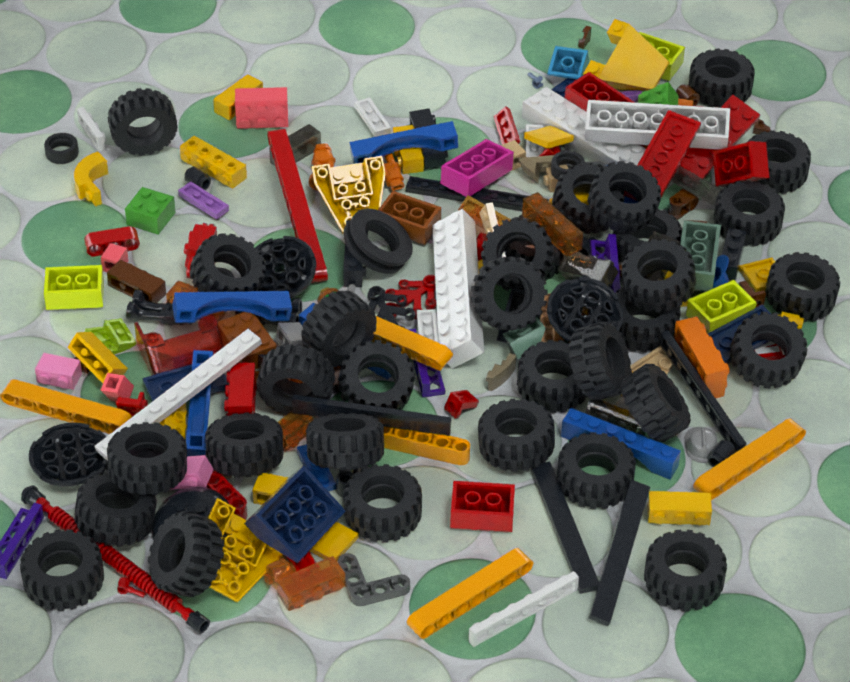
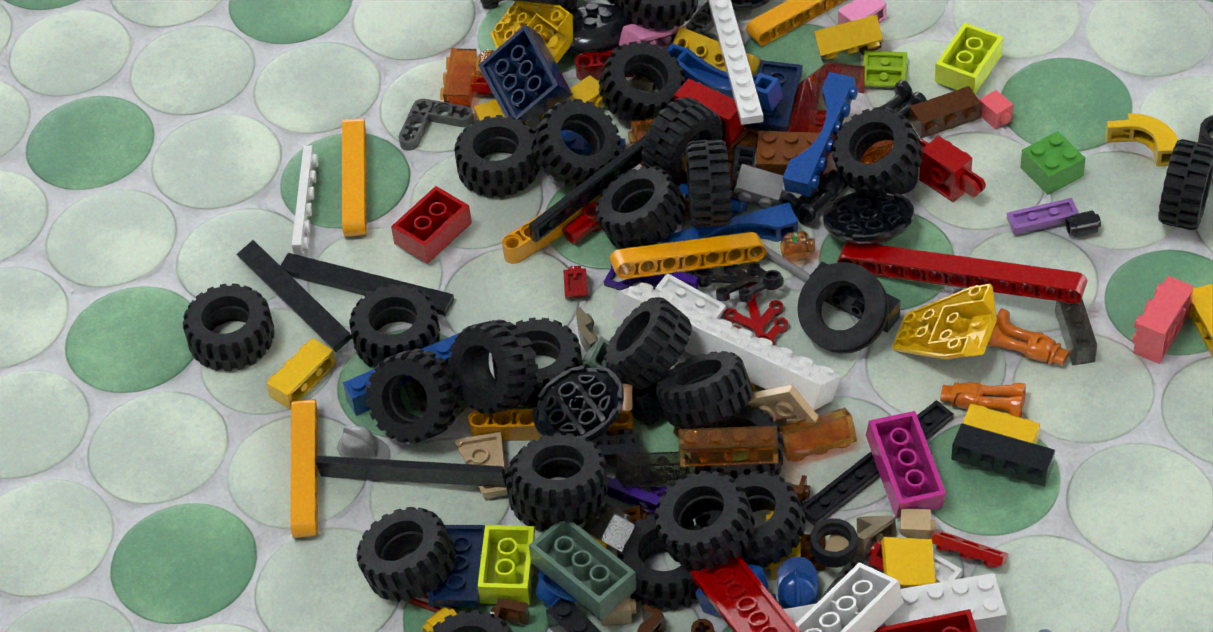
camera: 130 degrees right, 5 degrees up
red beam [84,226,140,257] -> none
coral brick [101,373,134,402] -> none
red bracket [116,392,148,417] -> none
yellow brick [180,136,247,189] -> none
blue arch [349,121,458,164] -> none
white plate [354,98,391,137] -> none
dark orange brick [378,191,441,245] -> none
black tyre [478,398,555,472] -> none
orange brick [674,317,730,398] -> none
black brick [707,440,736,467] -> none

